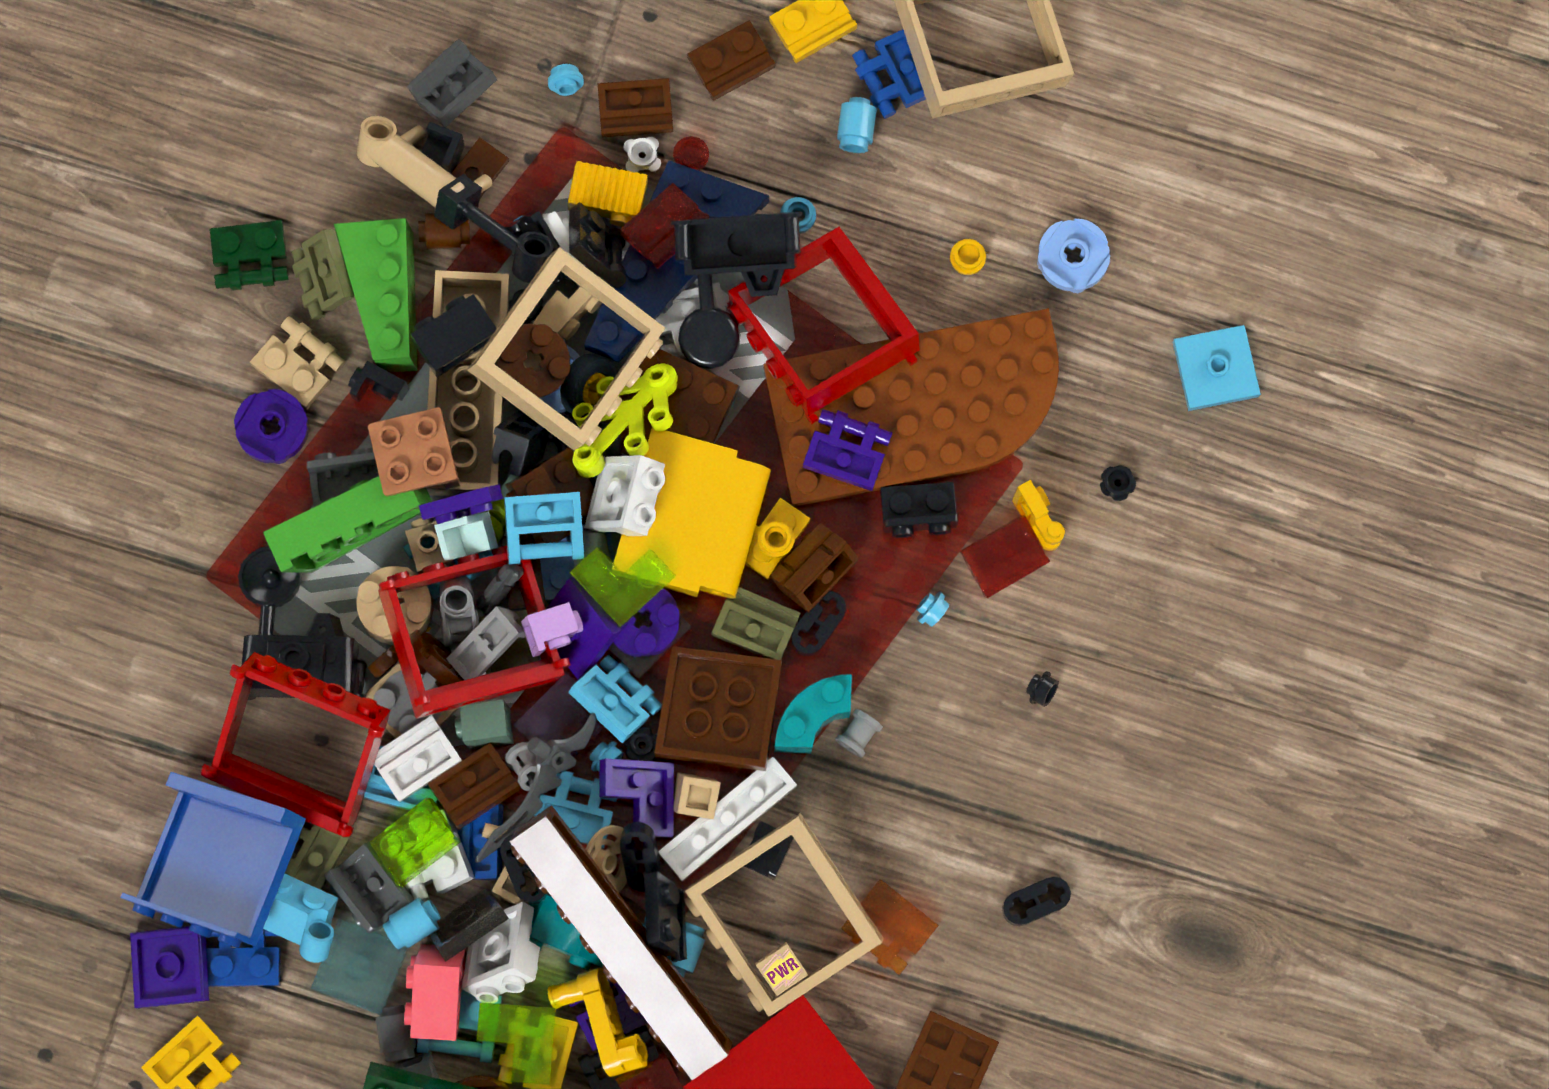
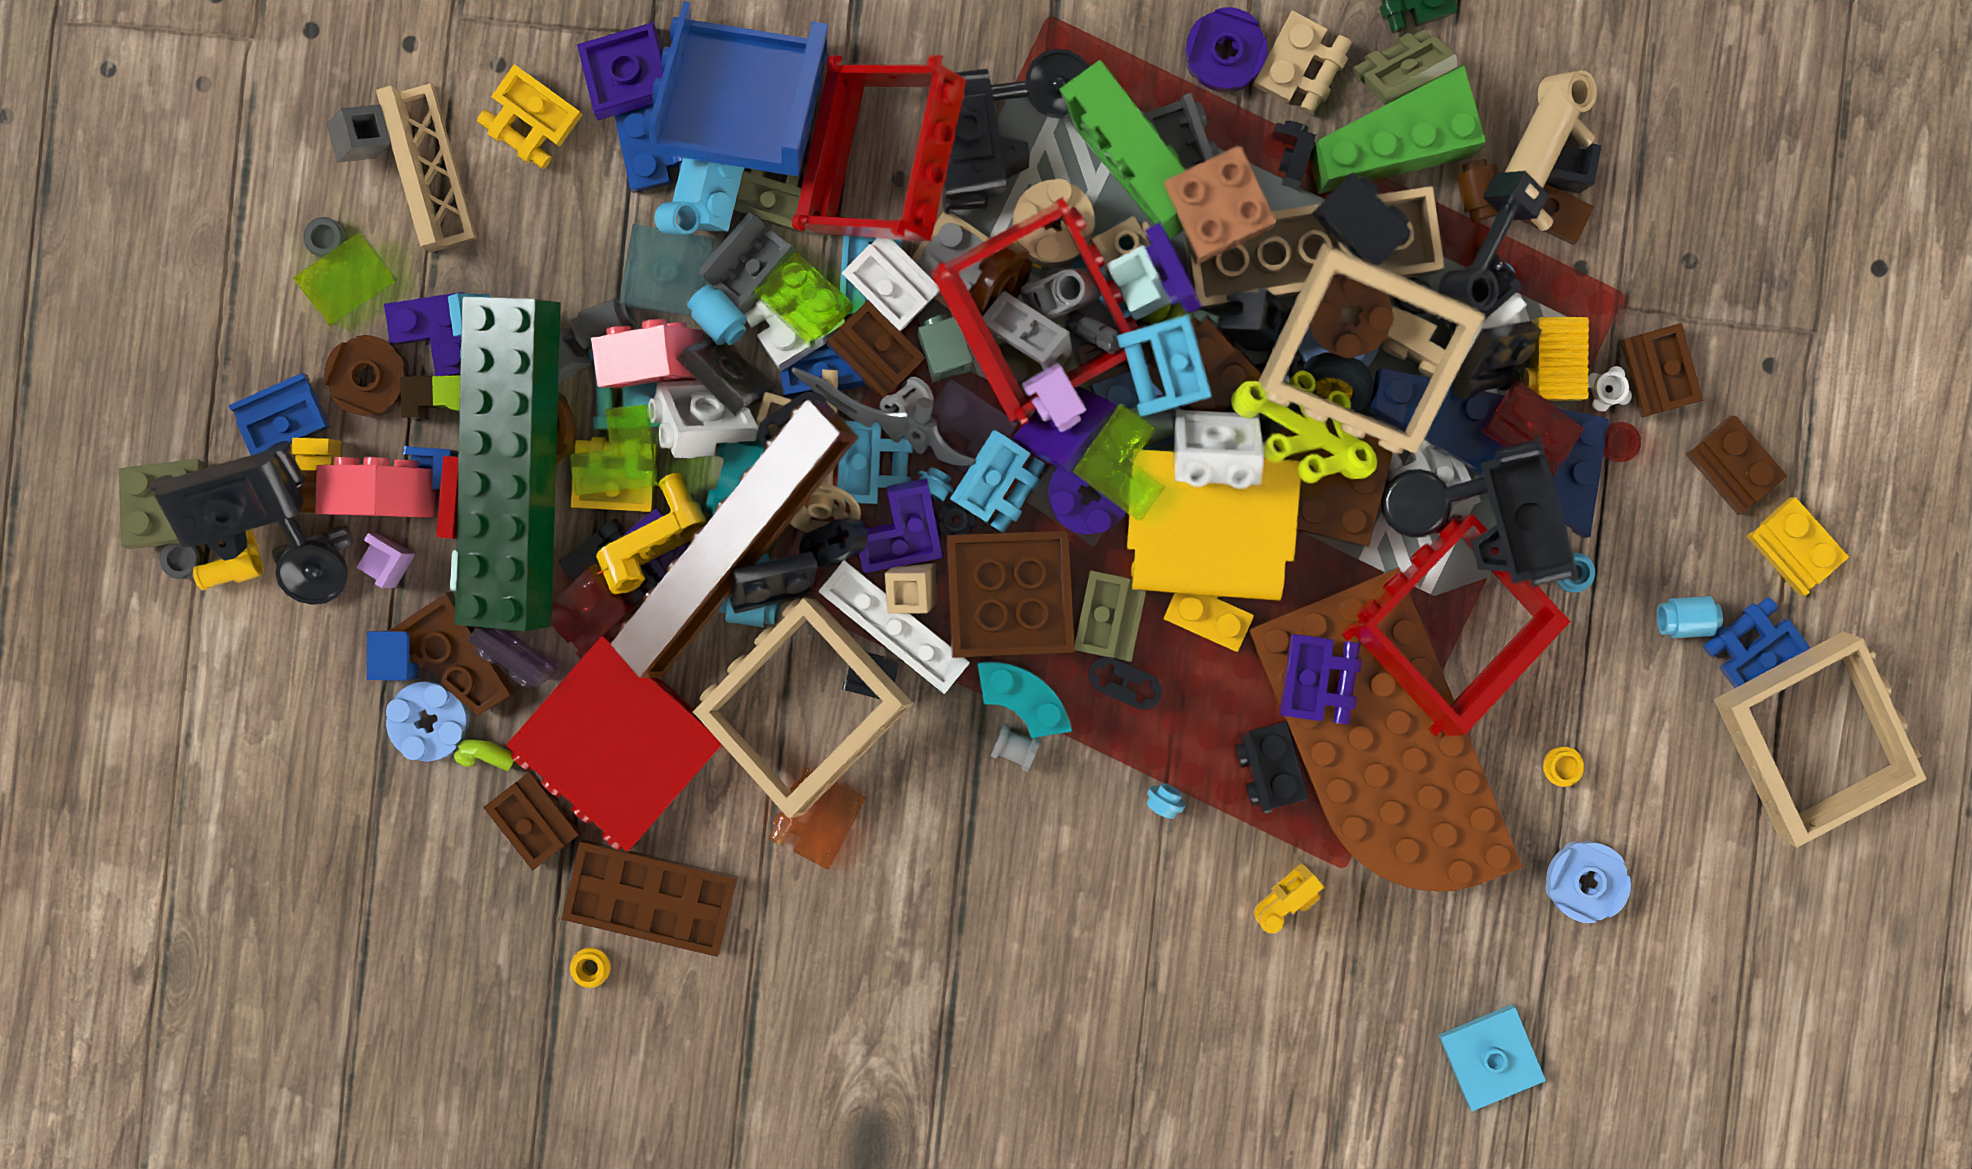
camera: 85 degrees right, 10 degrees up
reddish brown tile [368,645,399,678] -> none
dark grey bracket [408,39,497,128] -> none
medium azure plate [548,64,584,96] -> none
tile [755,942,808,996] -> none
yellow plate [757,520,794,558] -> none
reddish brown brick [770,523,859,613] -> none
clear red plate [959,515,1050,598] -> none
black beam [1002,877,1071,926] -> none
black plate [1026,671,1059,707] -> none
black plate [1100,465,1136,501] -> none

